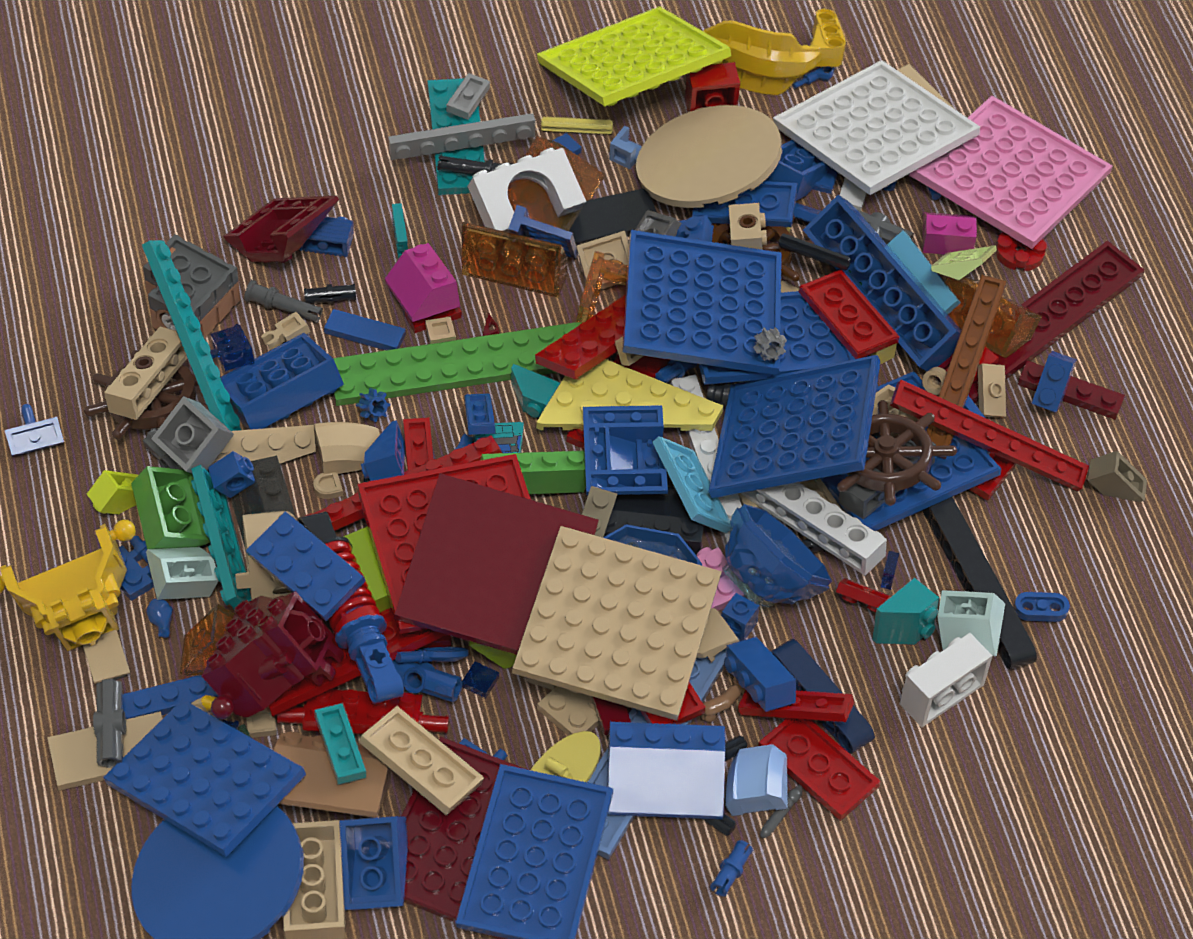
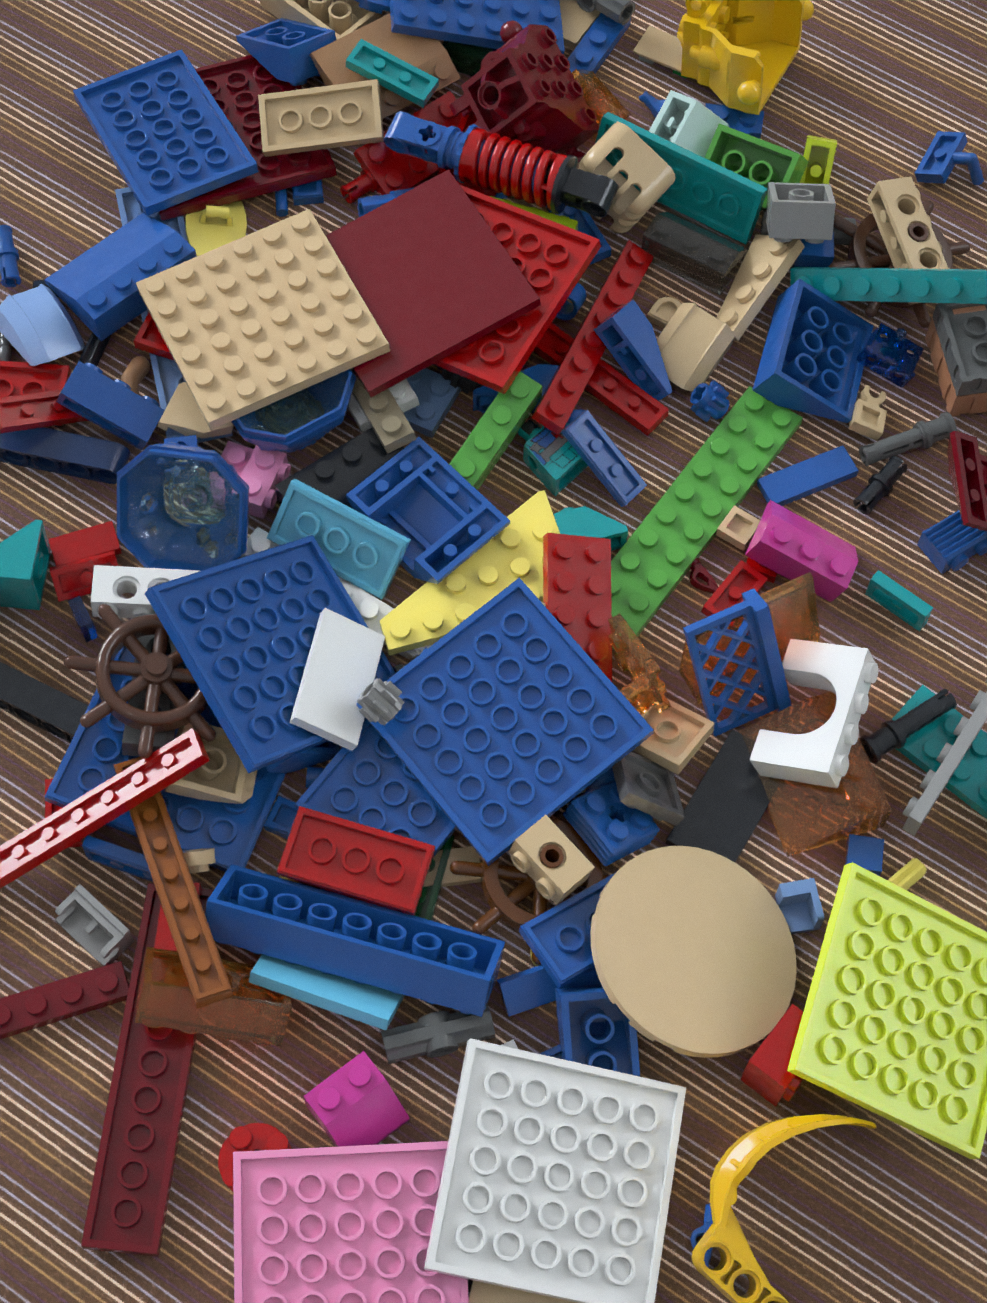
camera: 140 degrees right, 10 degrees up
blue brick [208,451,255,498] -> none
blue plate [246,511,365,621] -> none
black axle [778,234,851,271] -> none
yellowish green slope [931,245,997,280] -> none
tan plate [978,364,1006,418] -> none
blue brick [1031,351,1077,412] -> none
none -> red tile [48,521,122,566]
none -> light grey hinge [55,884,134,966]
none -> white tile [289,608,385,751]
none -> red plate [701,560,768,629]

